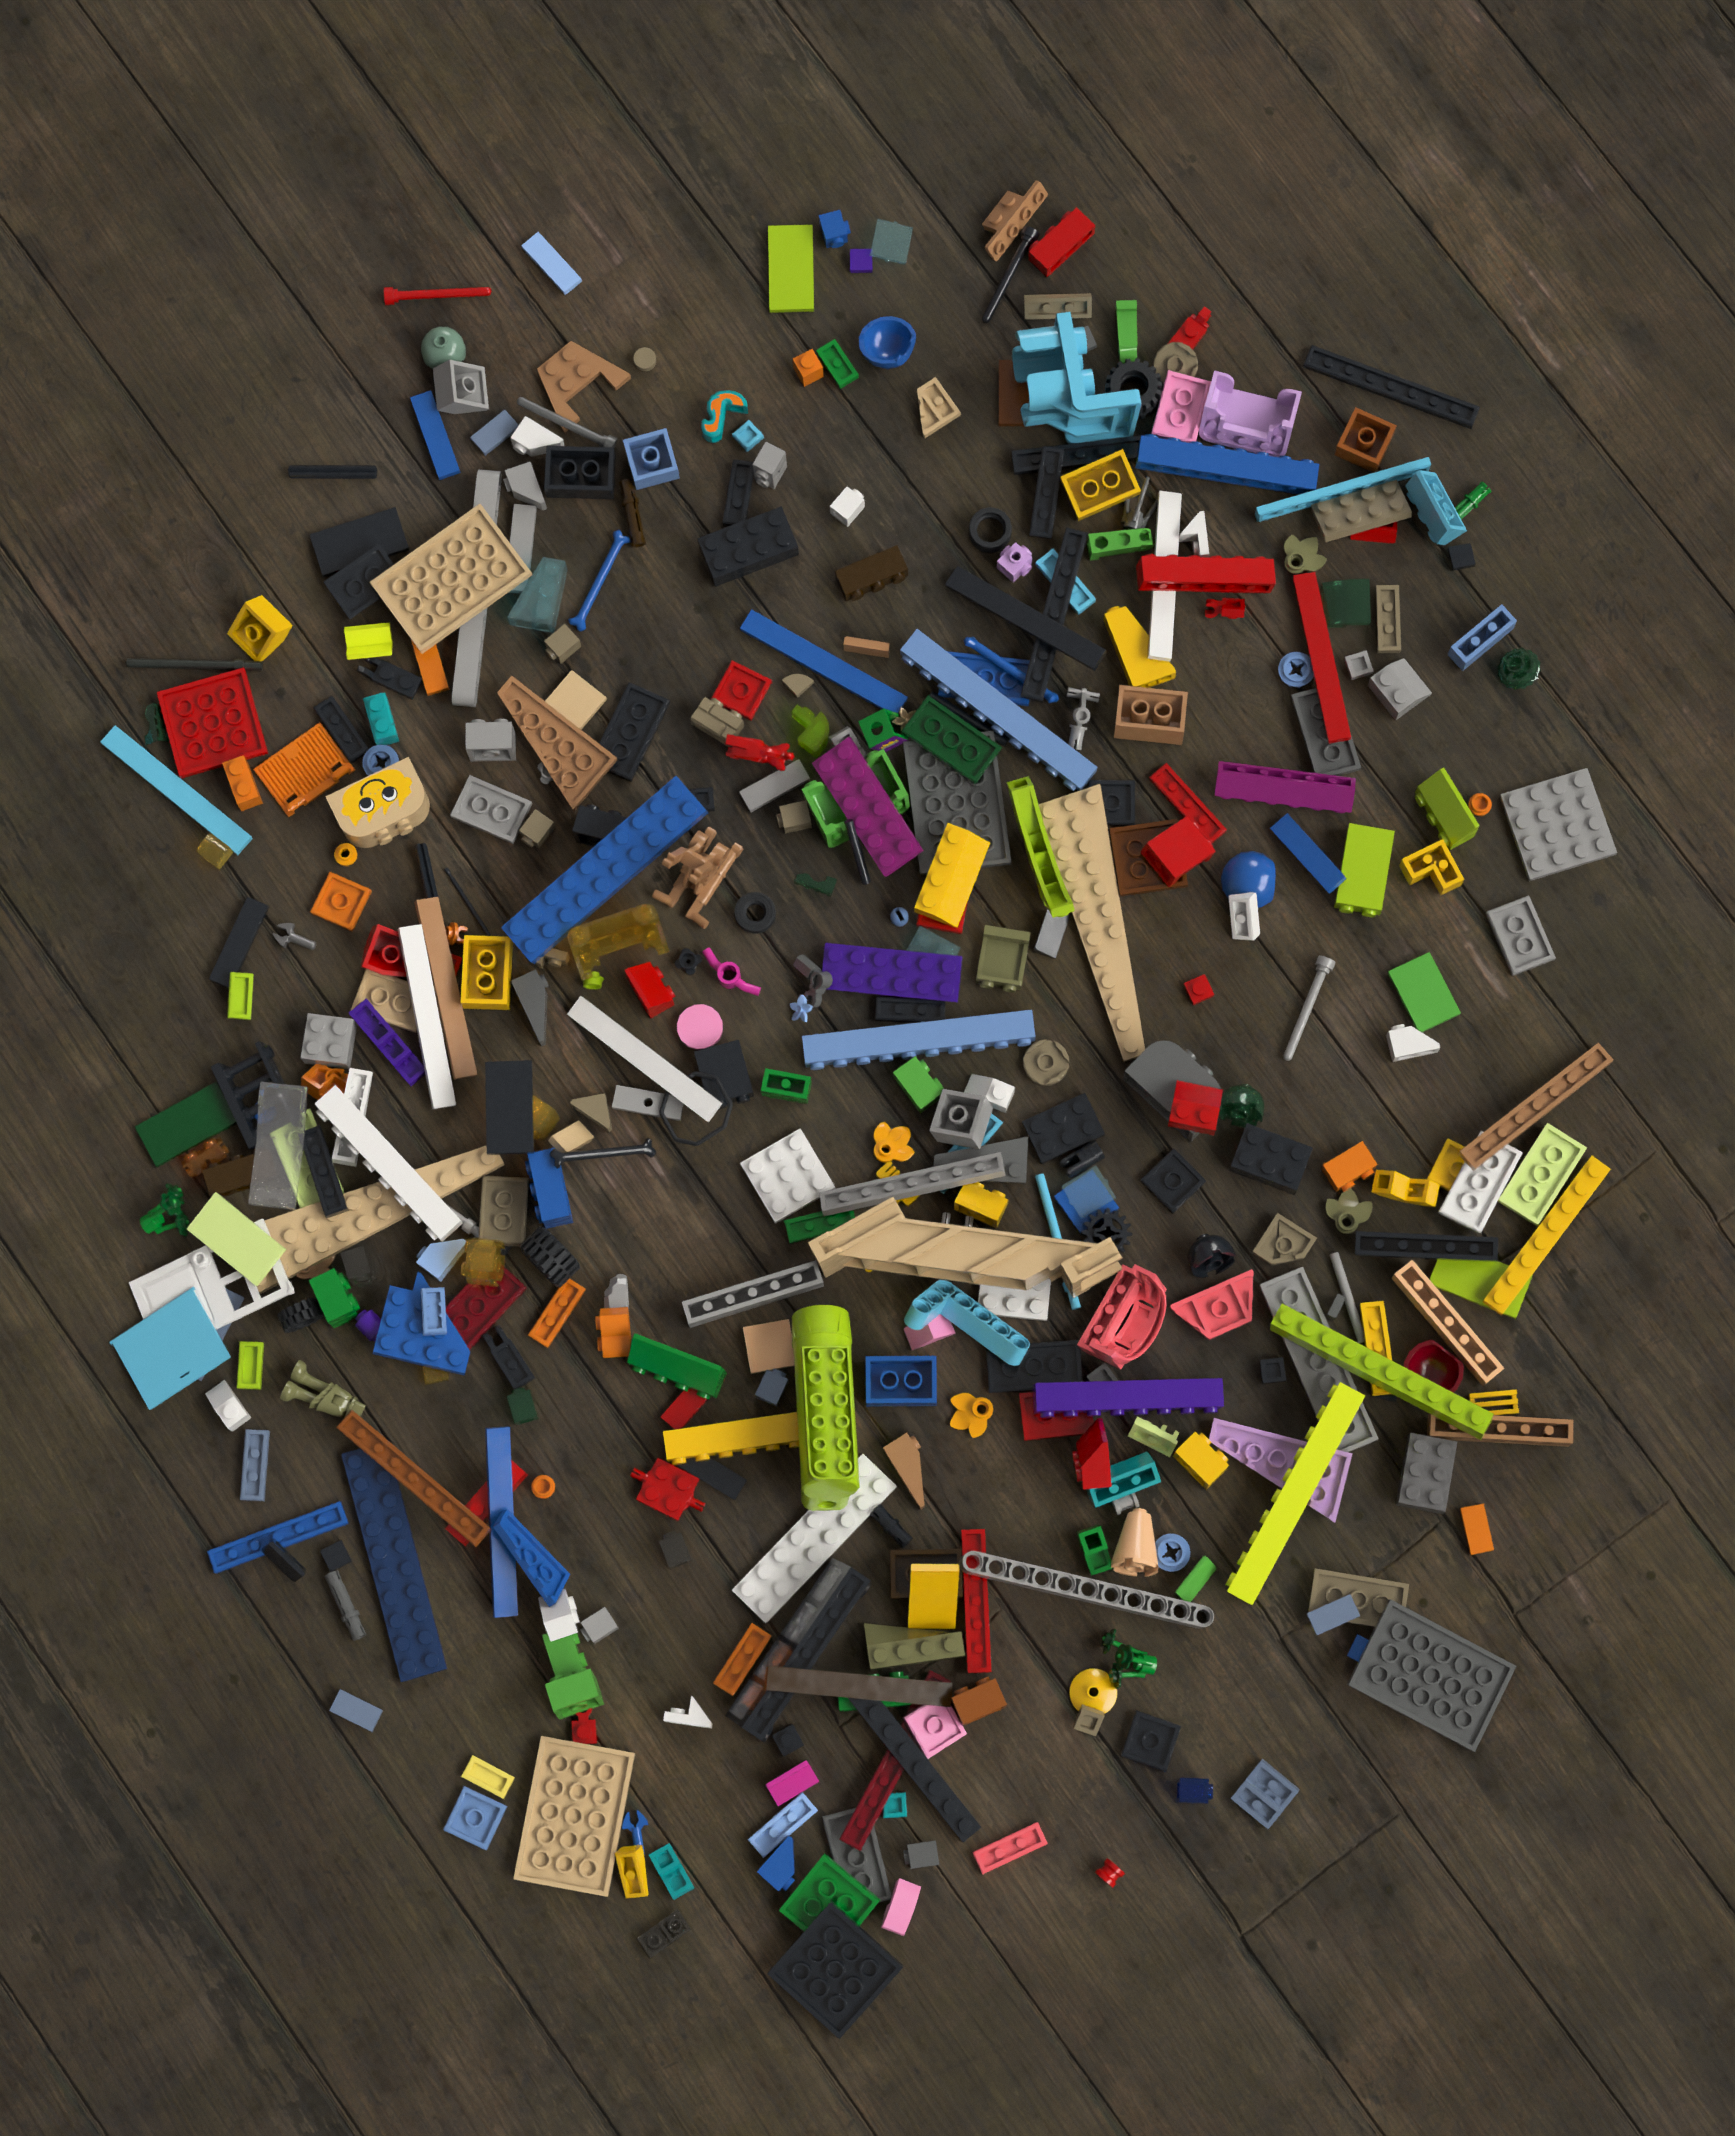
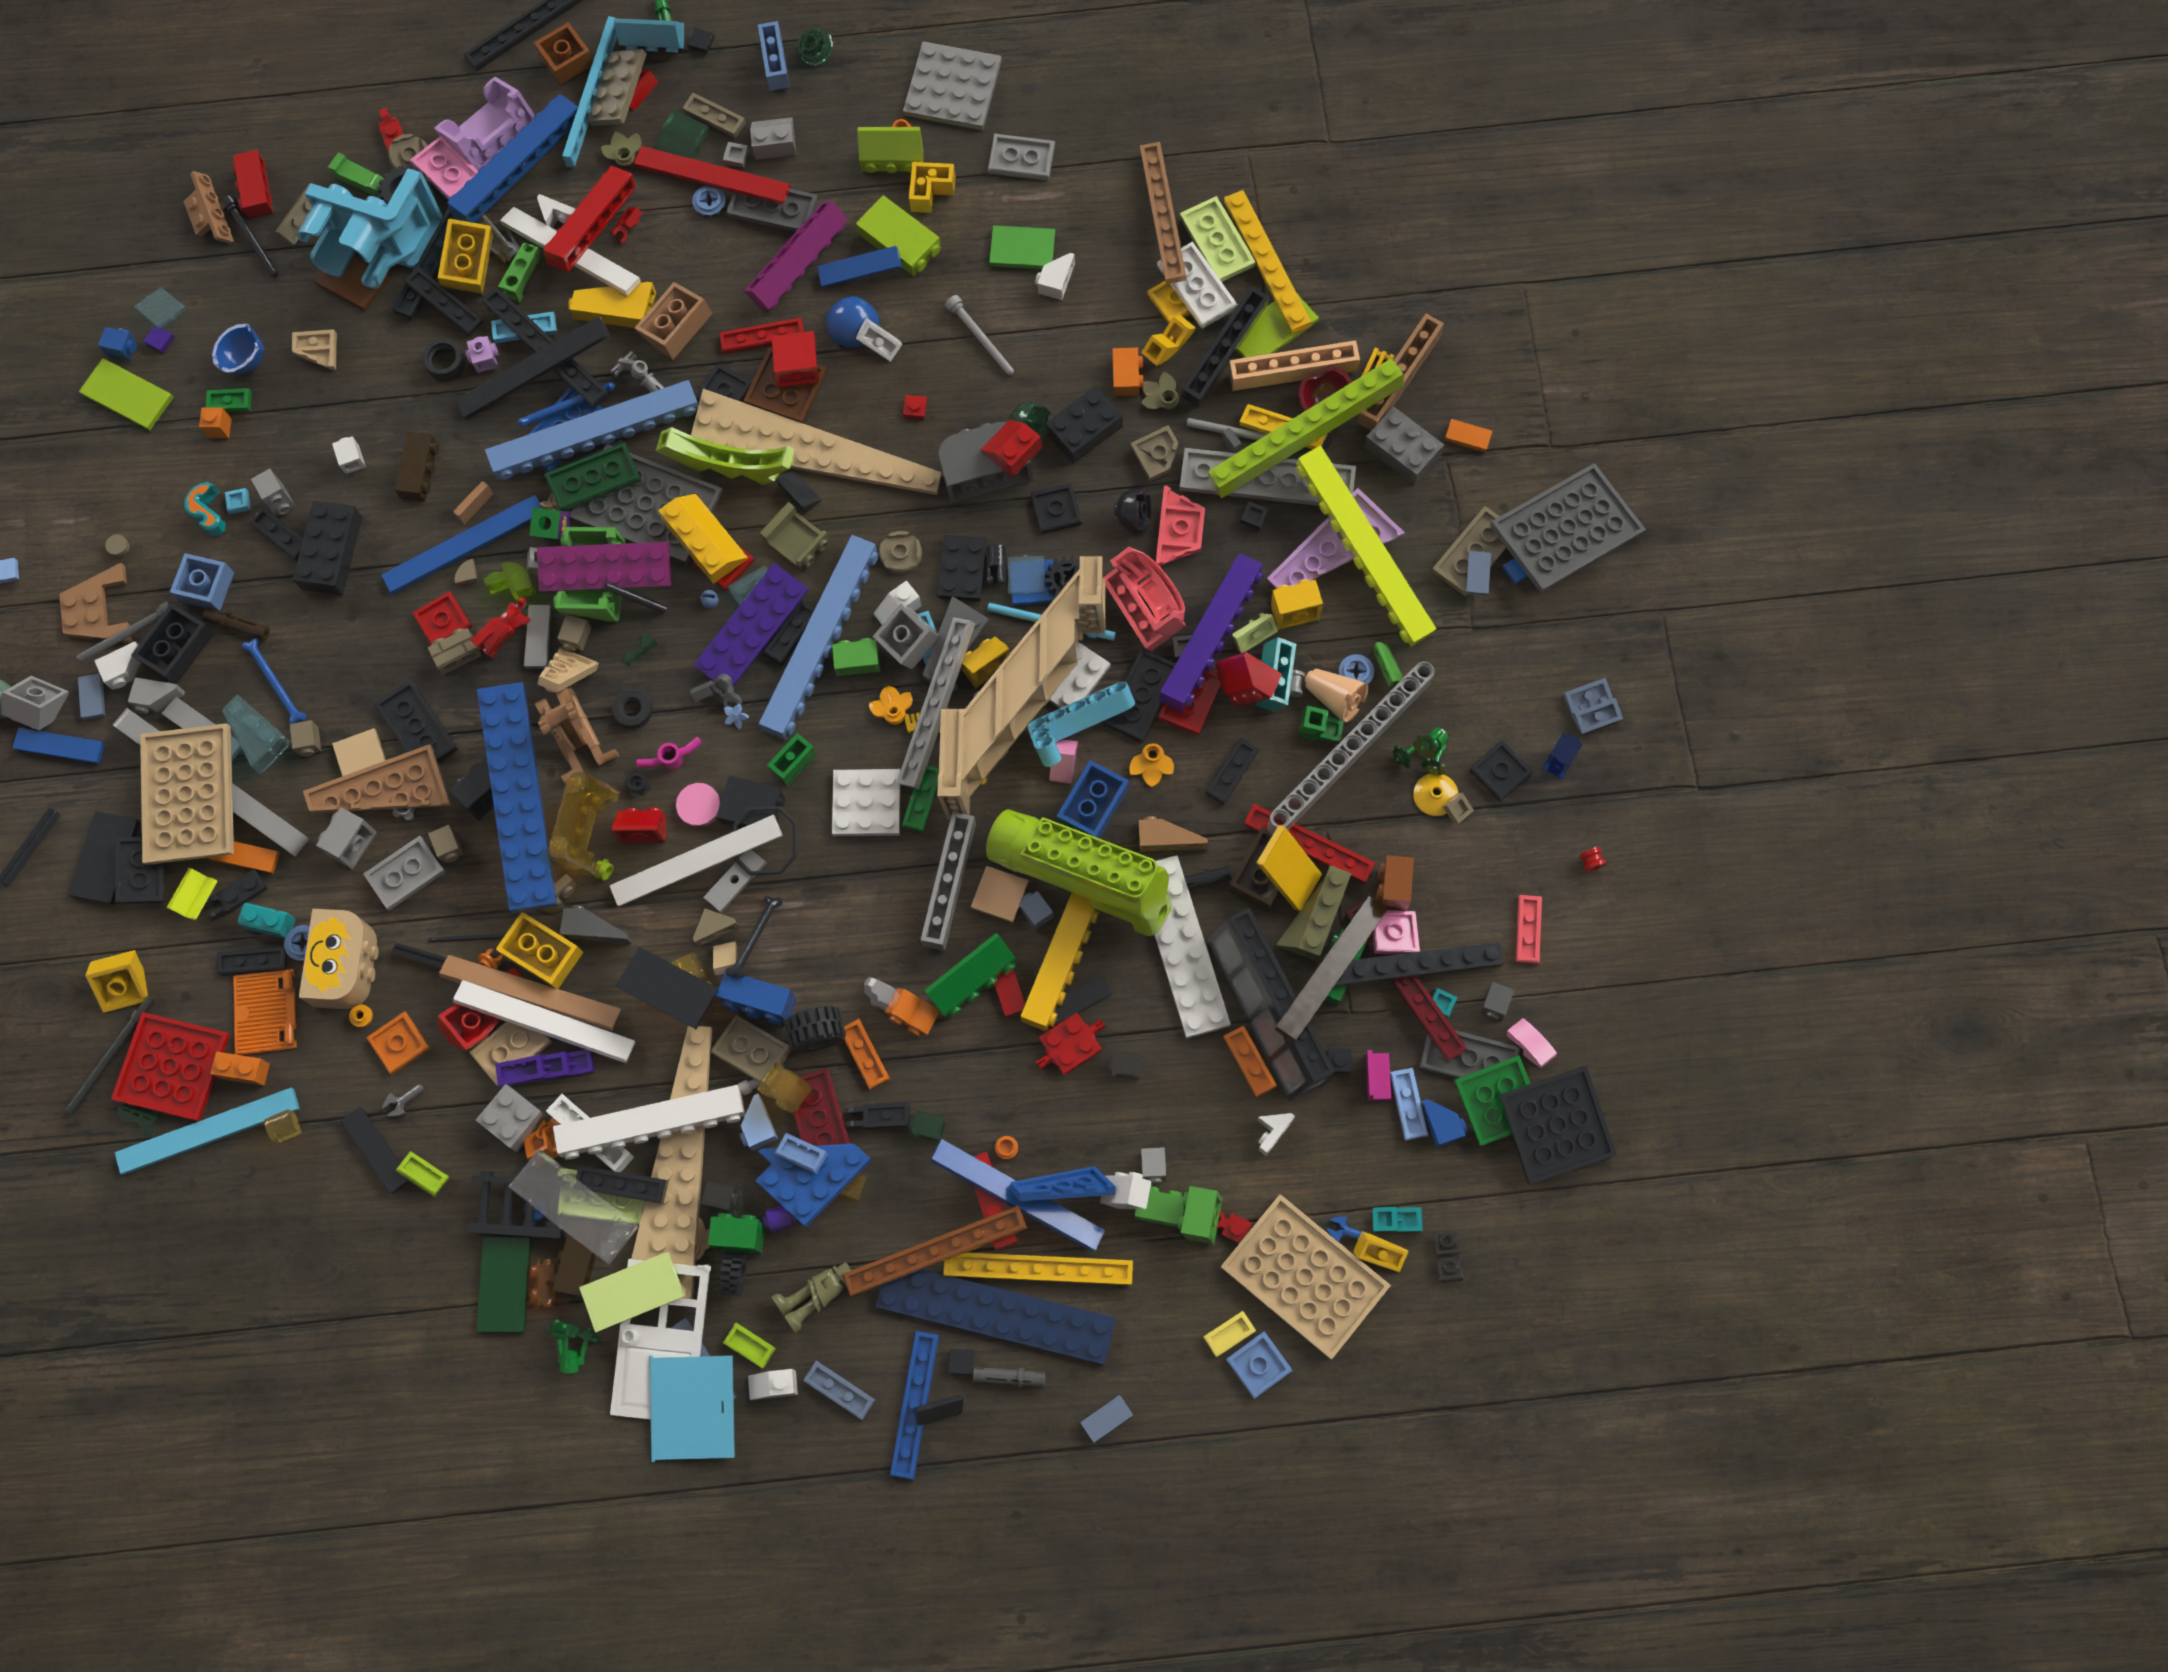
camera: 60 degrees left, 5 degrees down
none -> tan wing [538,647,599,693]
none -> yellow plate [943,1253,1133,1285]
none -> black tile [1205,738,1259,805]

